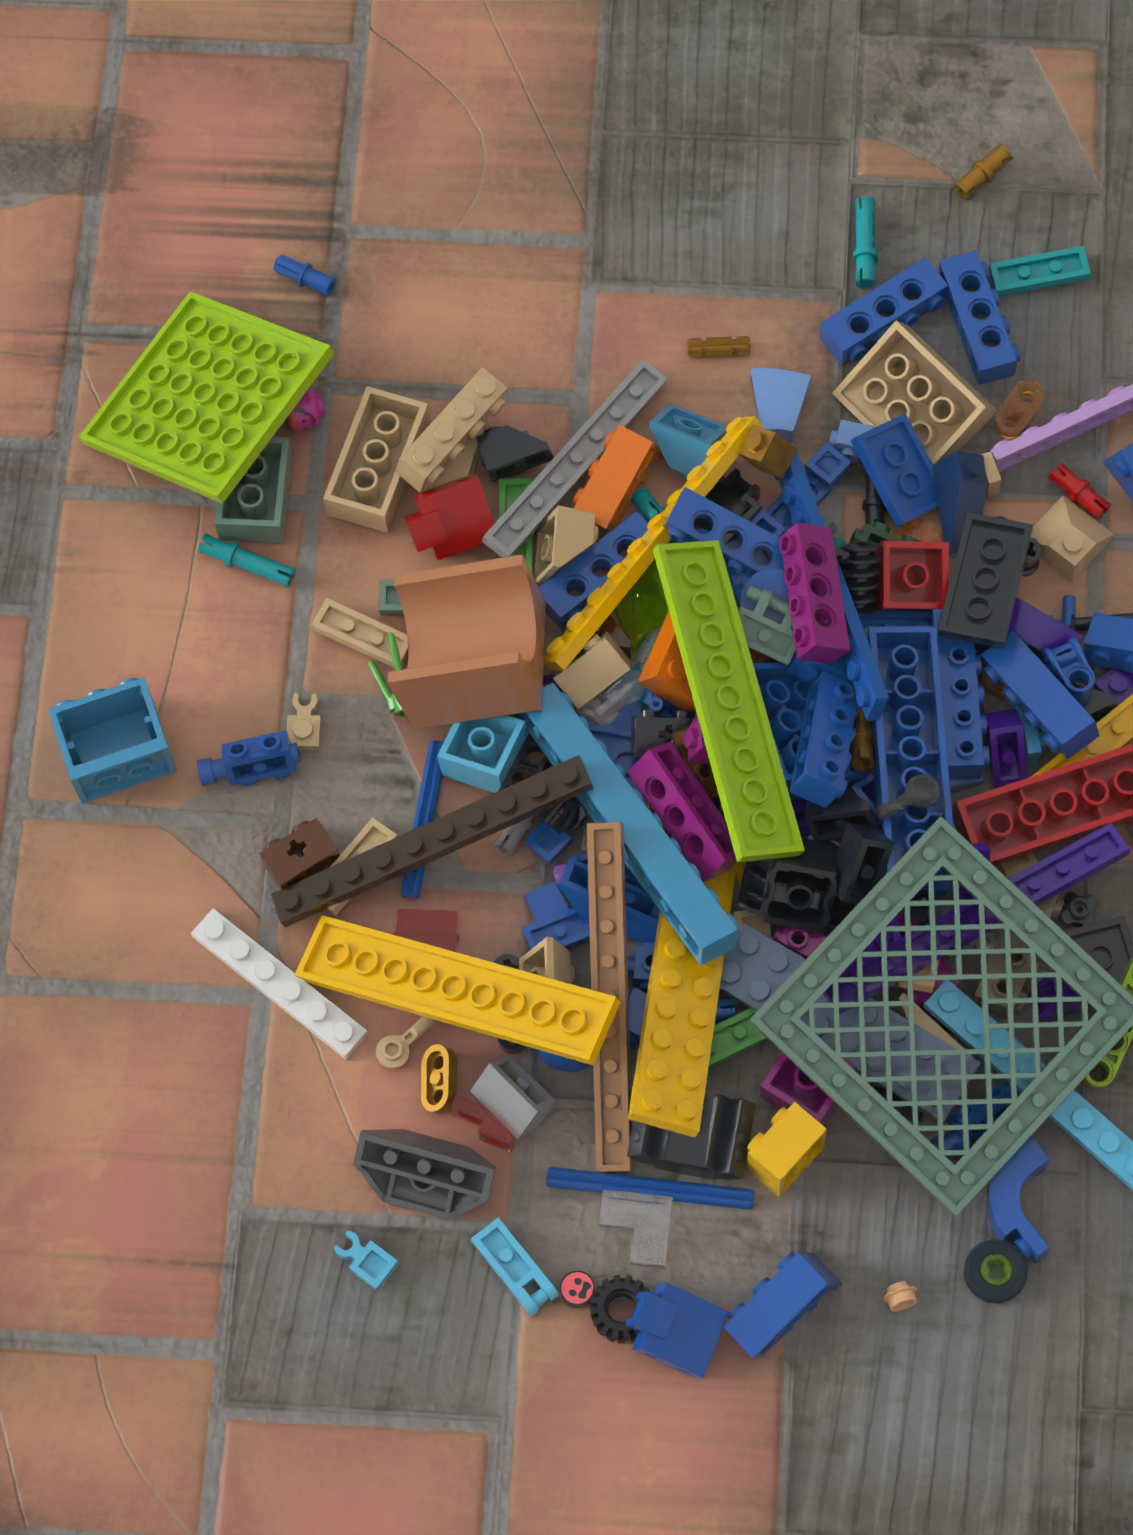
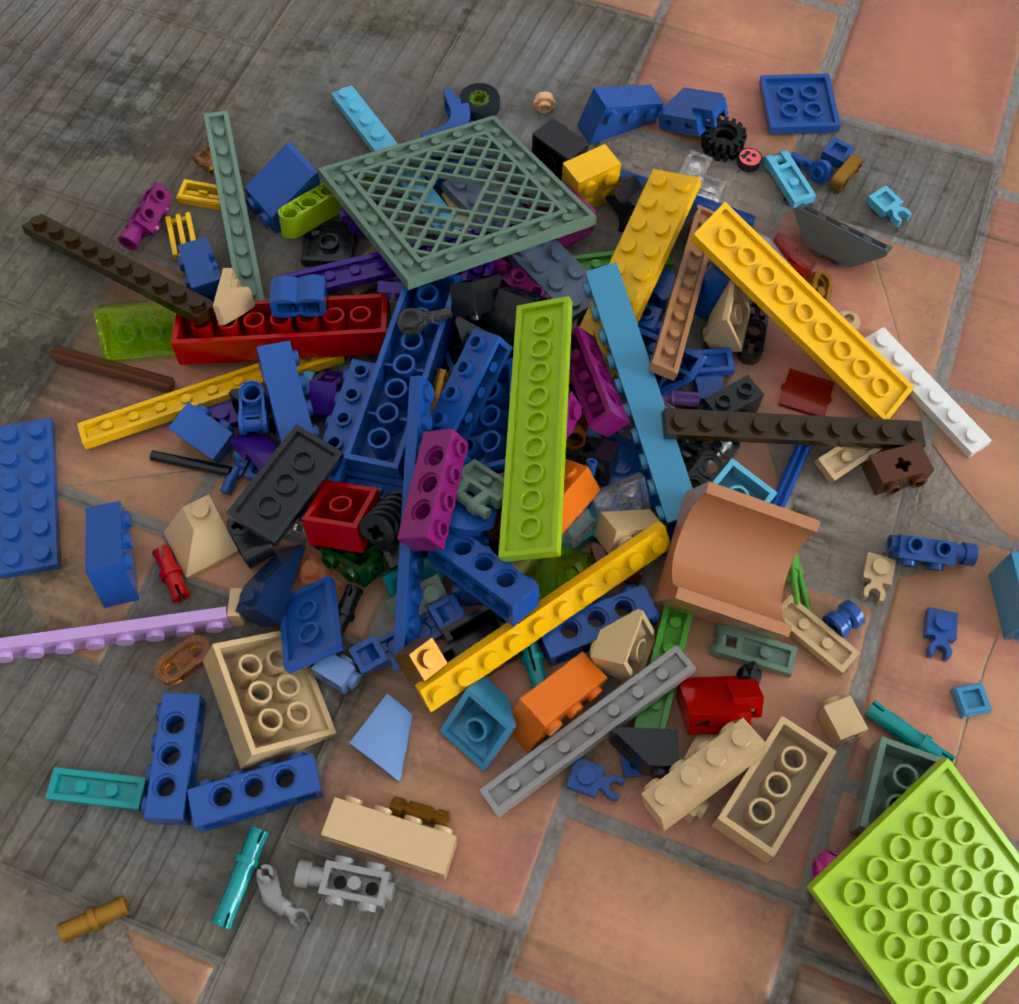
camera: 170 degrees left, 5 degrees down
none -> light grey arm [256,864,310,931]
none -> blue brick [269,274,327,318]
none -> light grey brick [294,855,396,913]
none -> tan brick [321,796,458,880]
none -> black brick [532,118,589,181]
none -> blue plate [566,758,624,801]
none -> black brick [701,375,764,413]
none -> black plate [736,661,762,684]
none -> blue plate [759,73,841,134]
none -> blue plate [790,152,833,184]
none -> tan brick [816,695,868,748]
none -> blue plate [821,137,855,168]
none -> blue wheel [822,600,865,638]
none -> pearl gold beam [829,154,864,193]
none -> blue plate [923,607,958,662]
none -> dark azure tile [950,682,993,719]

